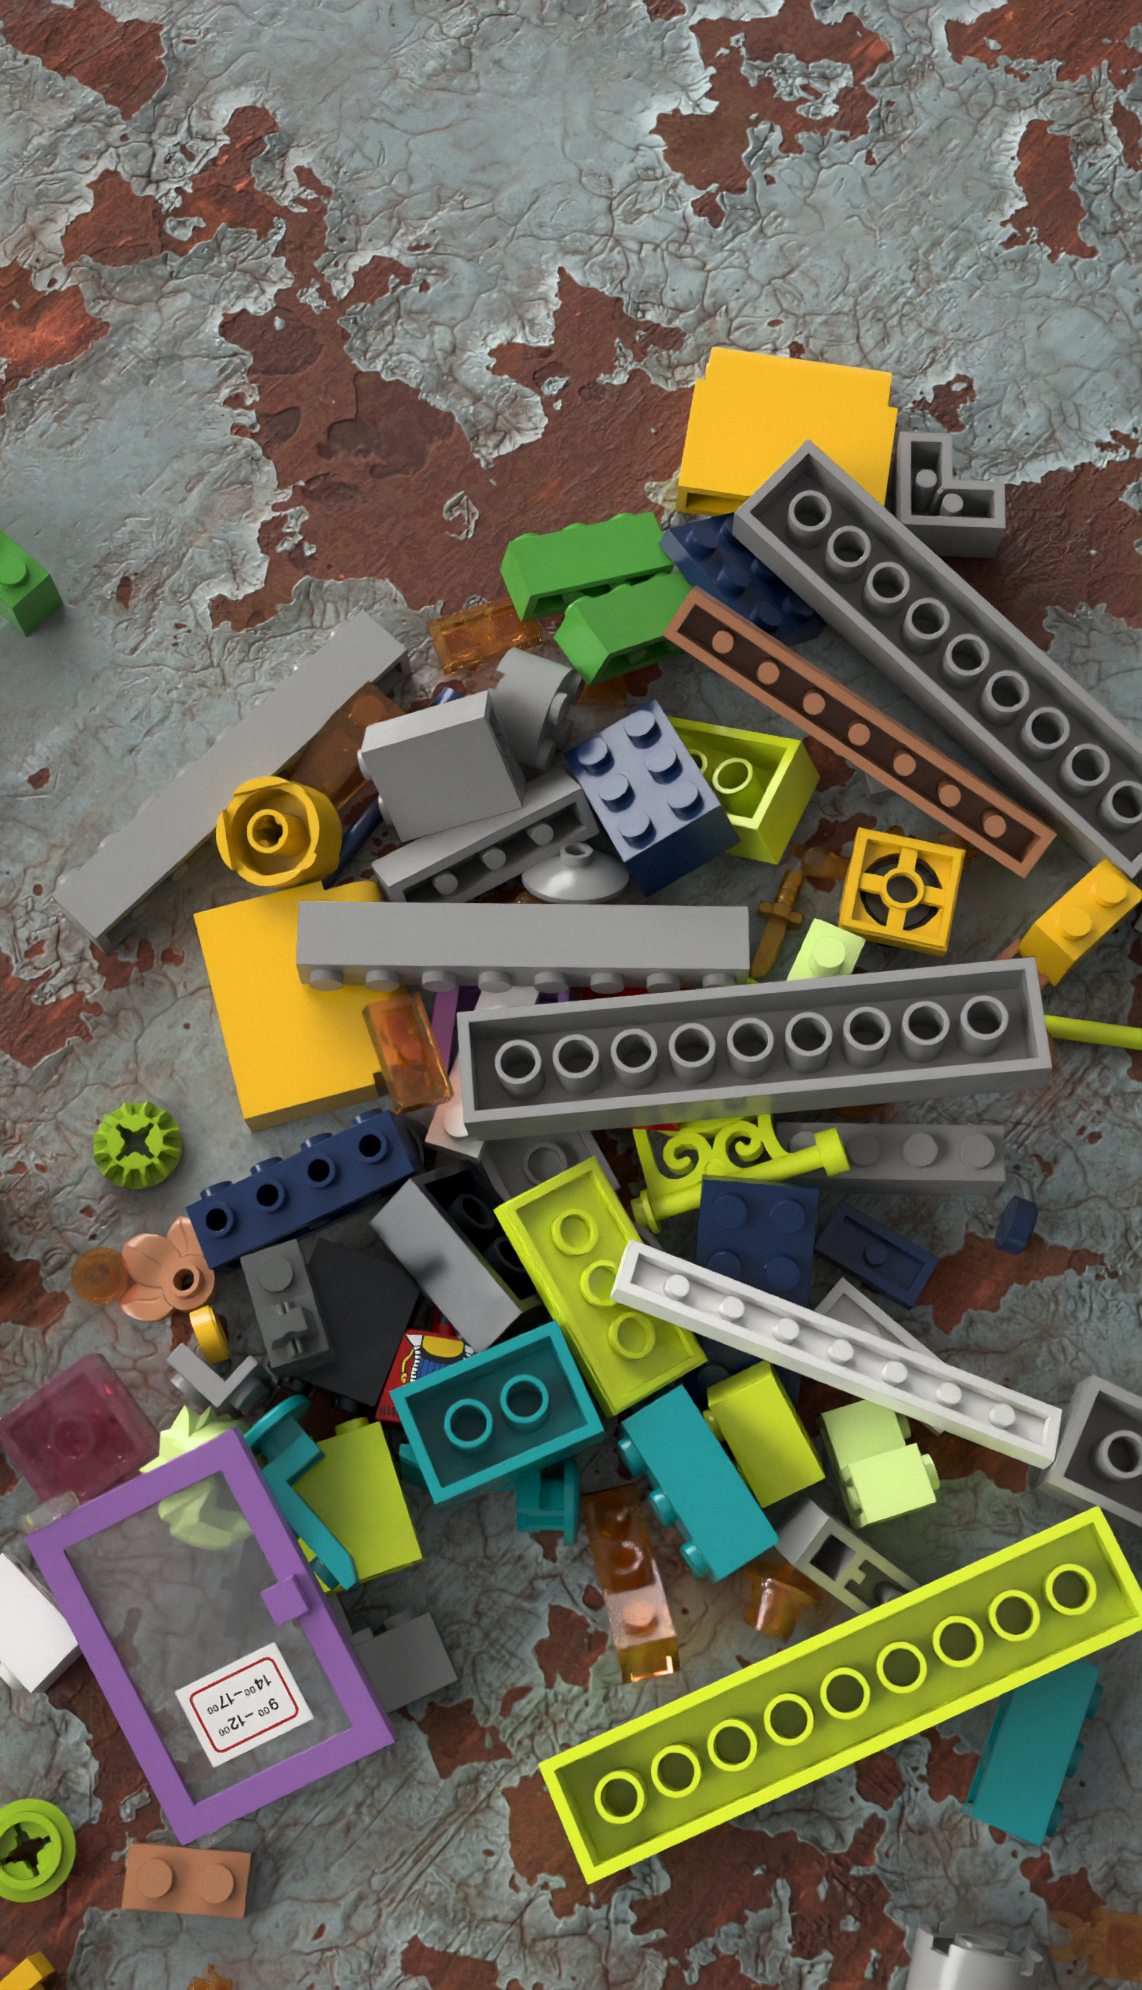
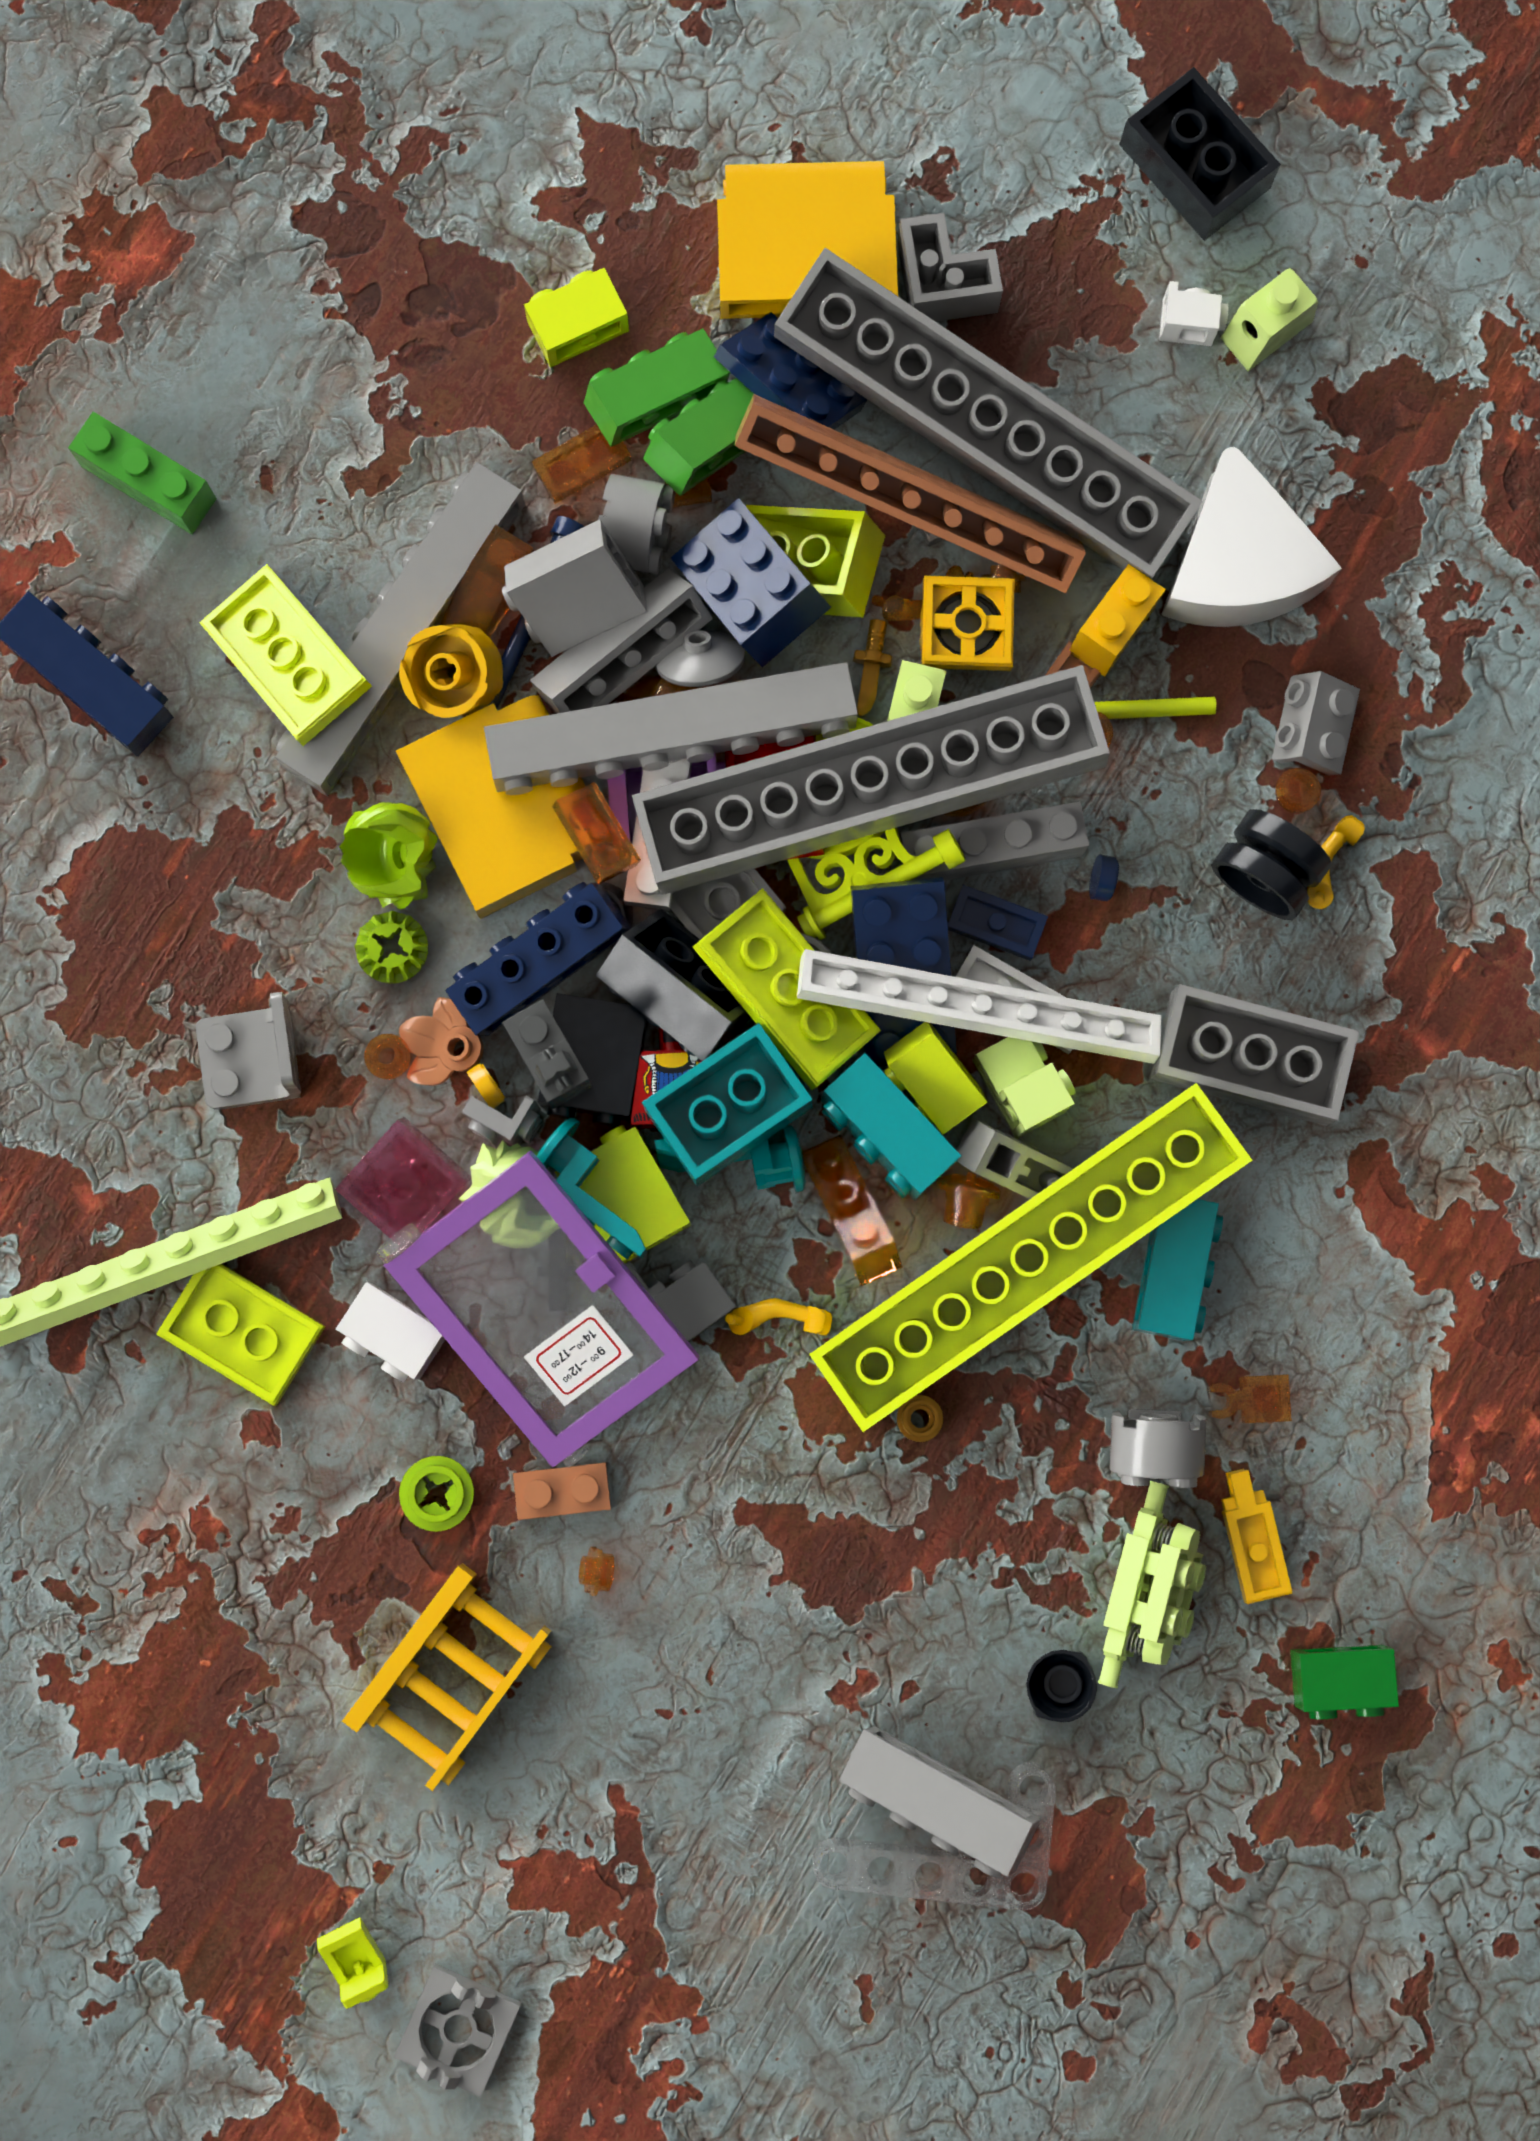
camera: 15 degrees left, 10 degrees up
none -> neon yellow tile [199,564,372,746]
none -> lime hair [339,802,438,909]
none -> neon yellow brick [524,268,629,368]
none -> yellow piece [725,1298,833,1336]
none -> pearl gold plate [897,1395,943,1442]

